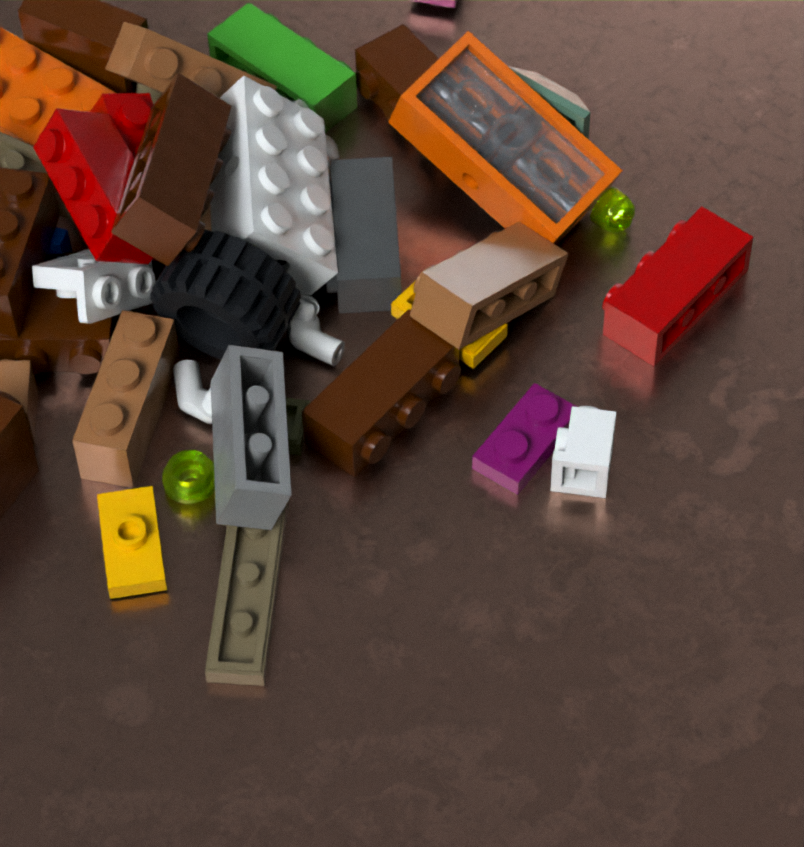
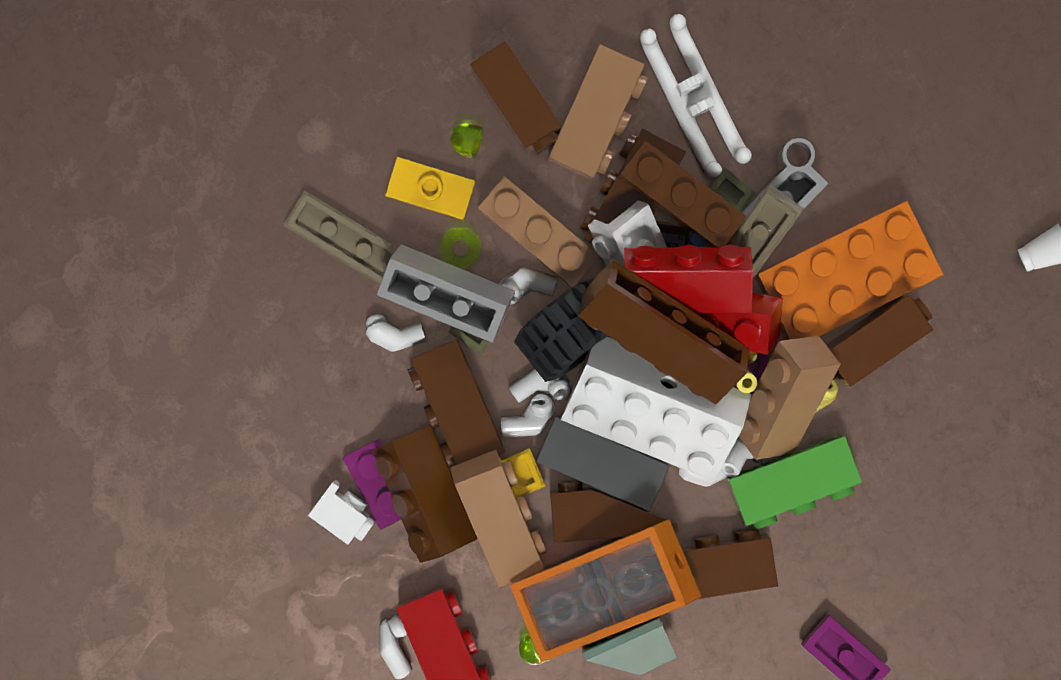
camera: 115 degrees right, 35 degrees up
none -> white arm [365,314,427,352]
none -> reddish brown brick [372,425,478,563]
none -> white arm [379,615,412,679]
none -> clear neon green hinge [450,123,483,158]
none -> white arm [501,394,555,438]
none -> reddish brown slope [550,481,678,543]

